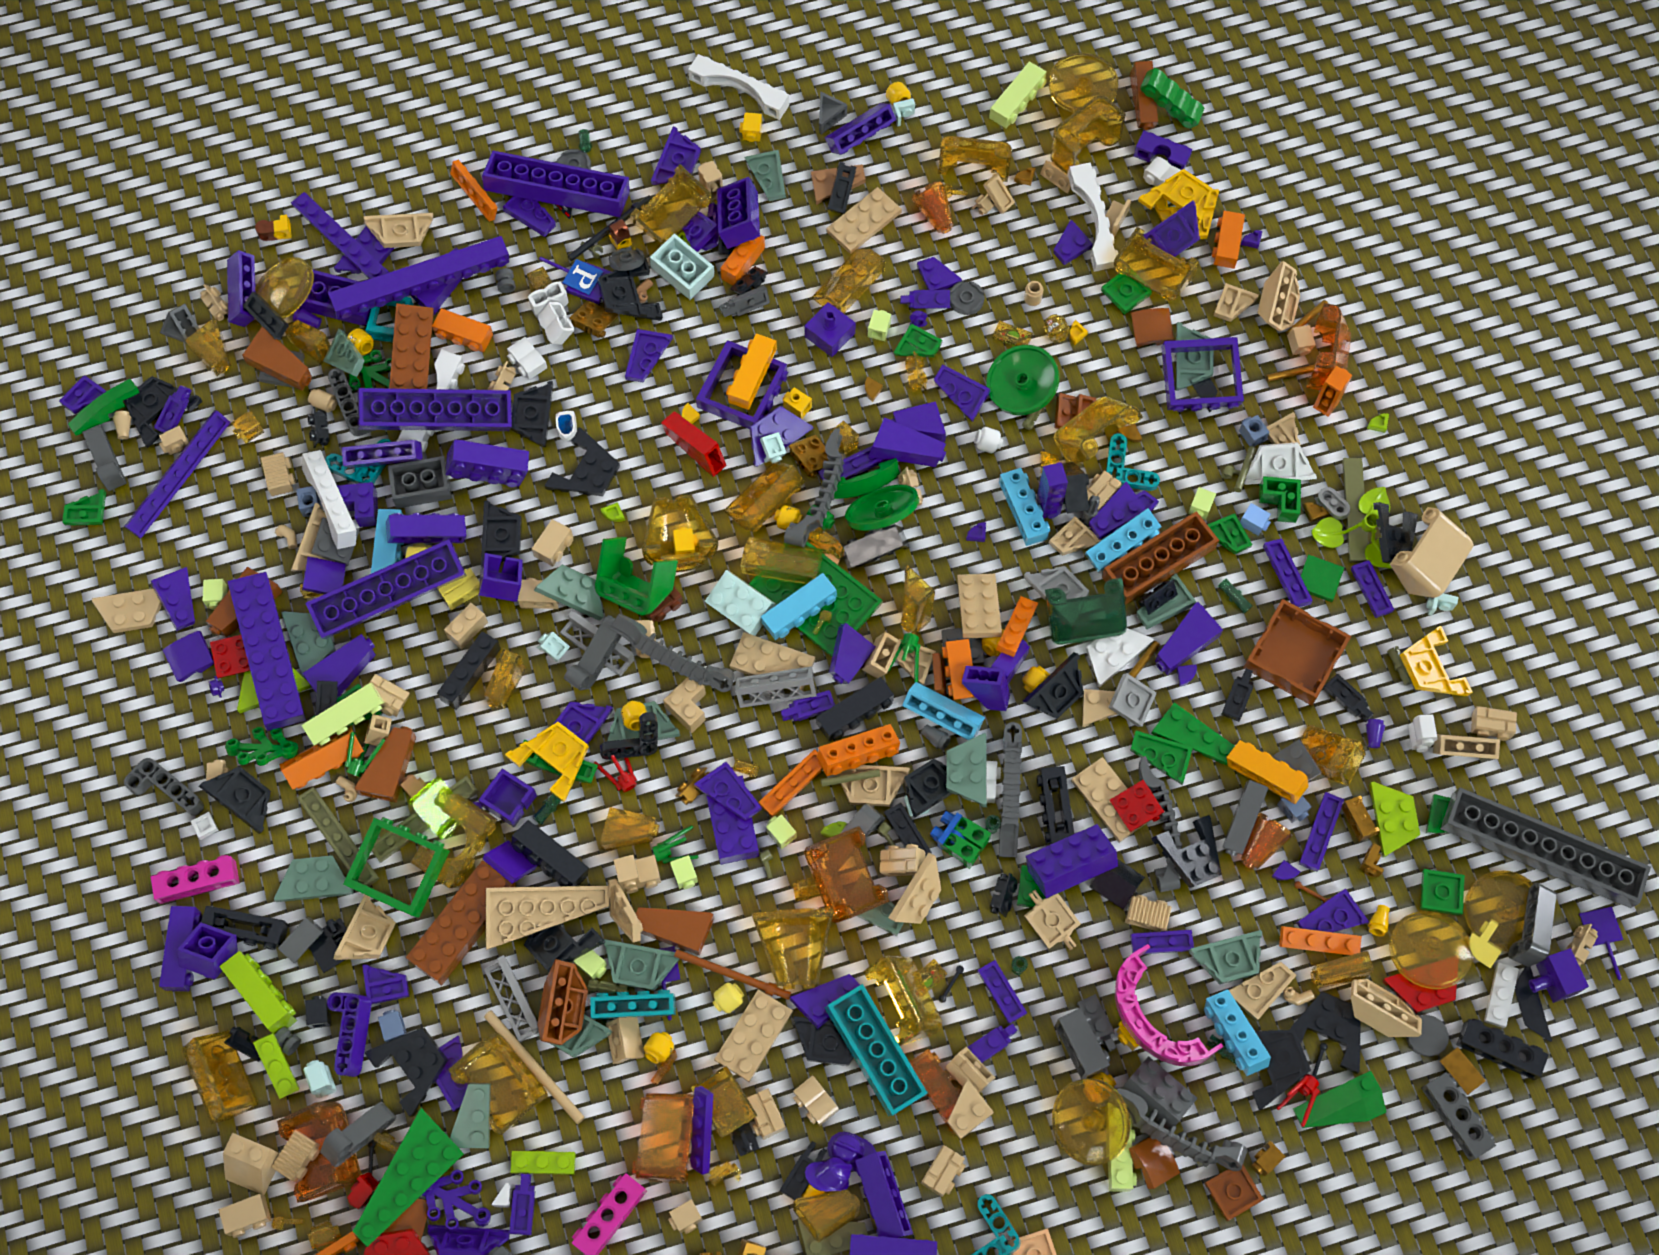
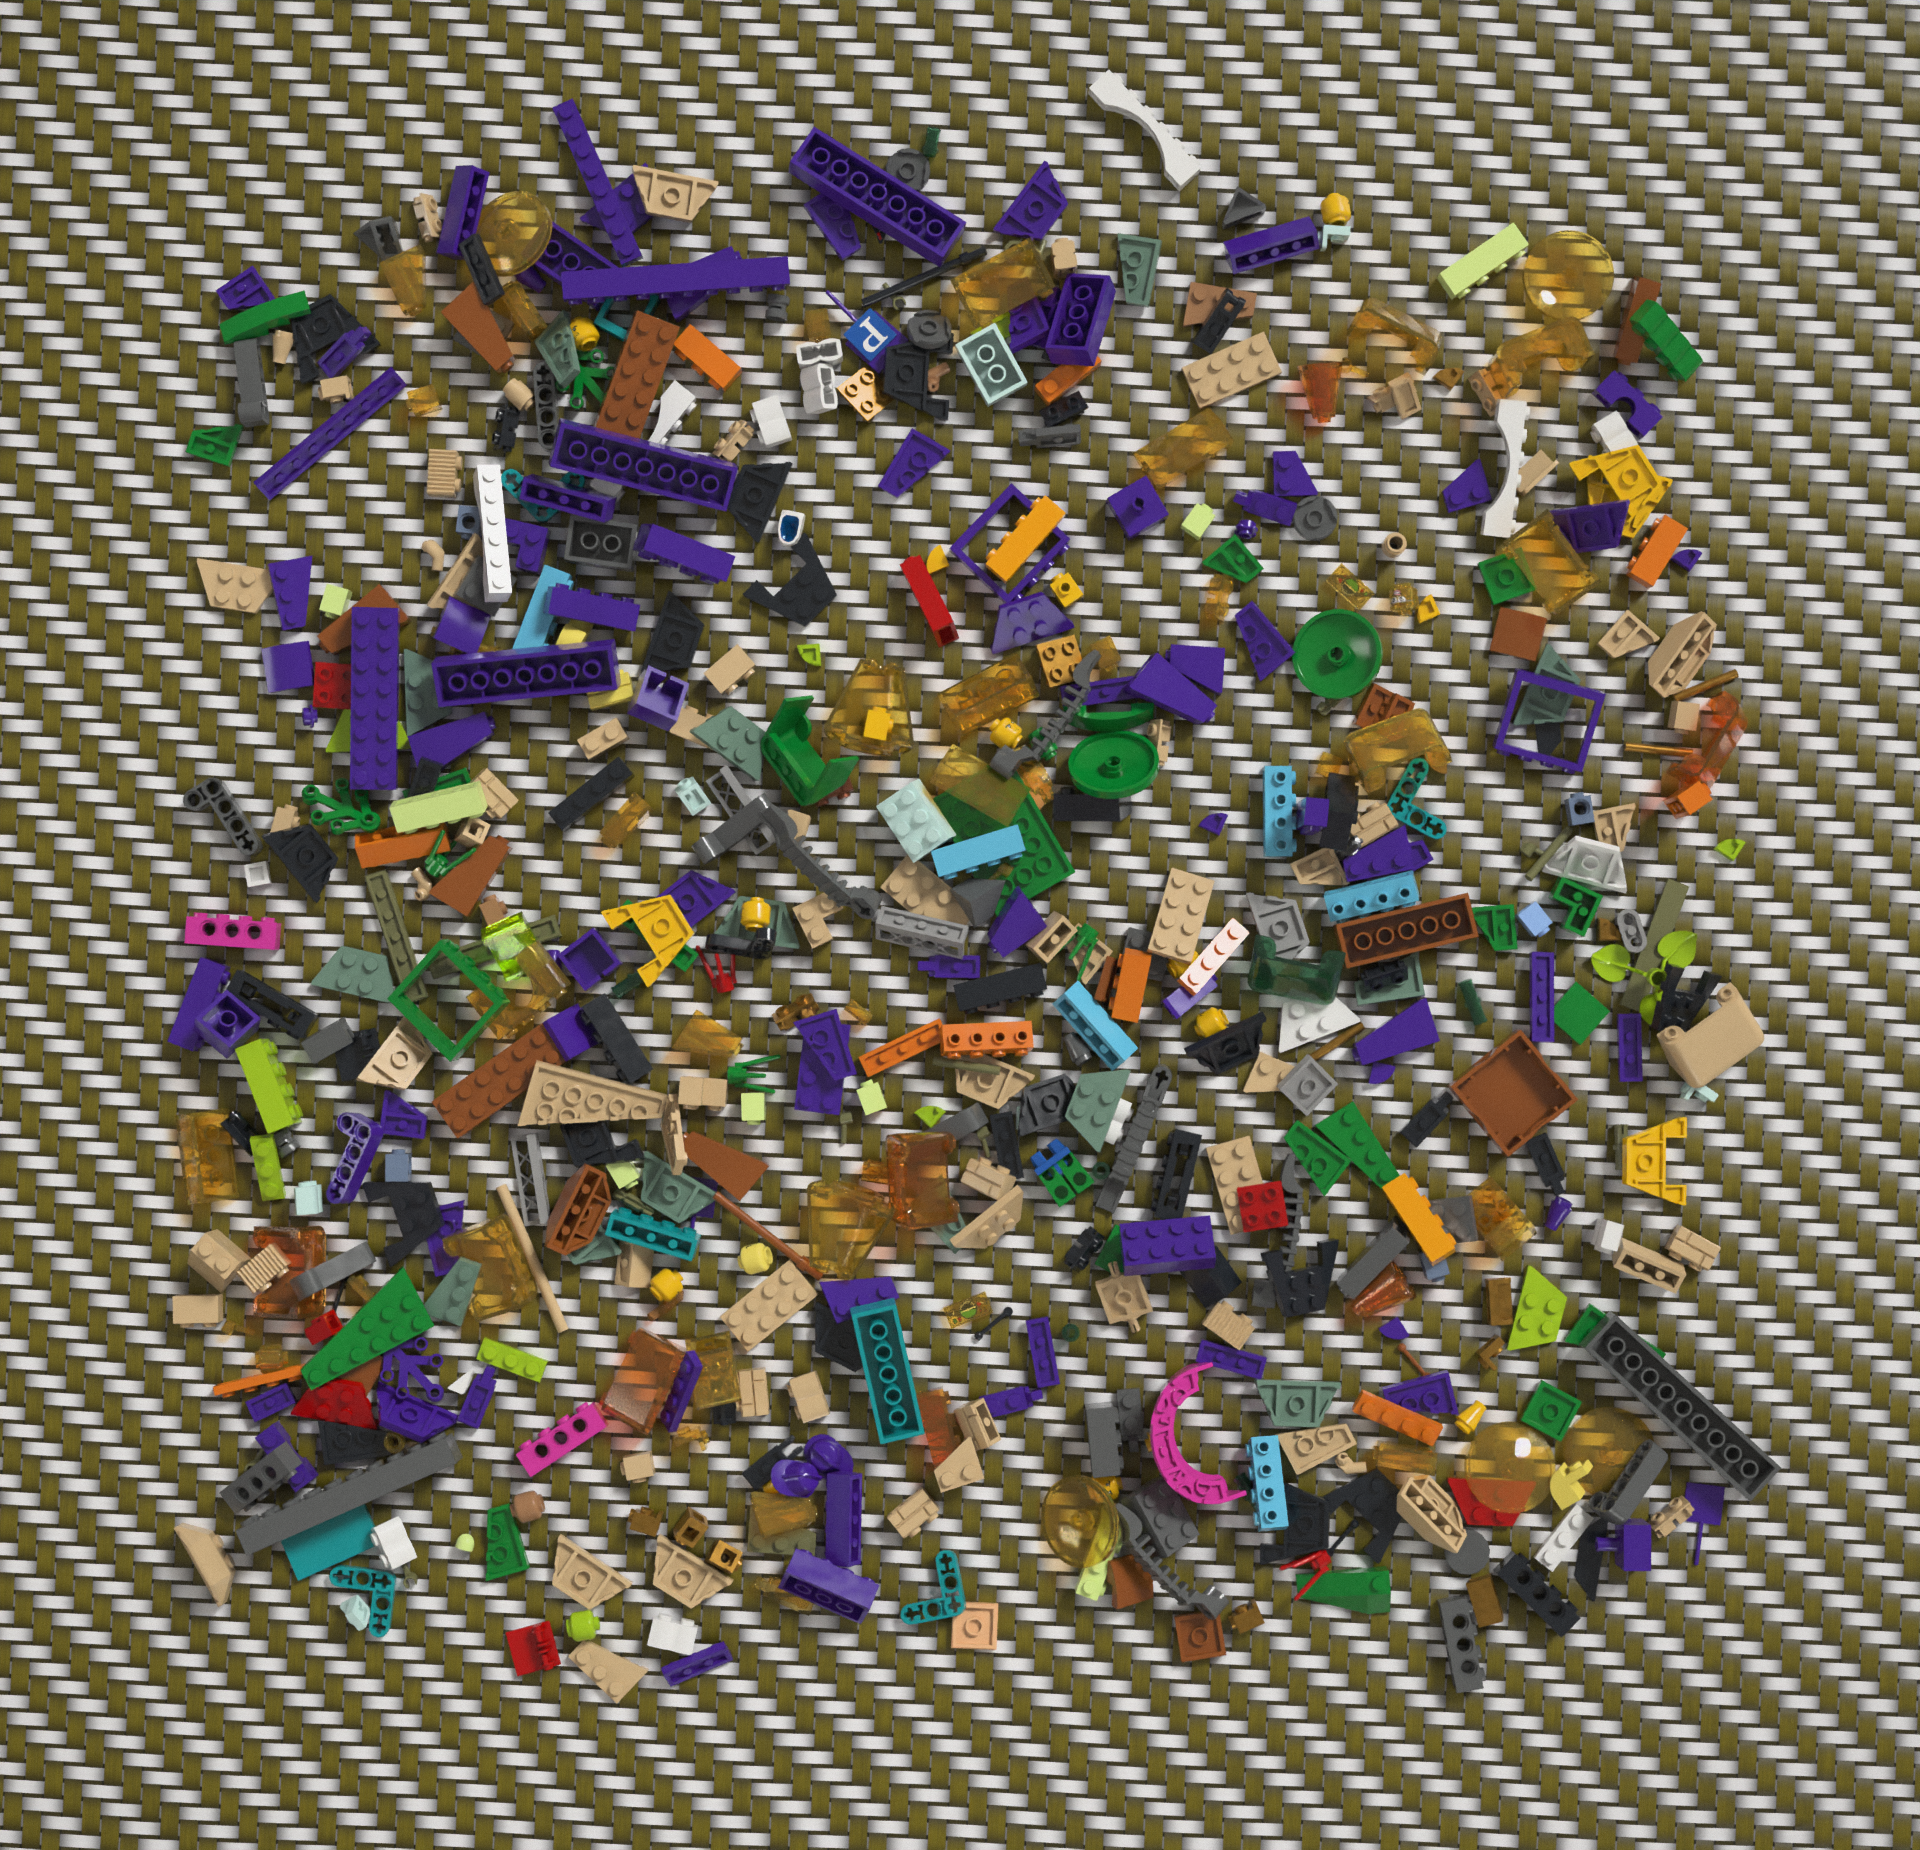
camera: 20 degrees right, 20 degrees up
leg [255,215,292,241] -> none
black brick [305,996,332,1029] -> none
orange plate [450,159,498,222] -> none
copper leg [609,219,632,250] -> none
yellow brick [739,113,762,142] -> none
light aqua bracket [760,432,786,464] -> none
clear yellow windscreen [863,956,942,1046] -> none
pearl gold tile [865,377,883,402] -> none
clear yellow slope [901,565,935,635] -> none
dark purple slope [962,665,1010,711] -> none
white head [974,427,1003,454] -> none
yellowish green brick [1188,487,1216,520] -> none
dark purple plate [1299,792,1344,872] -> none
none -> dark grey slope [950,878,1006,928]

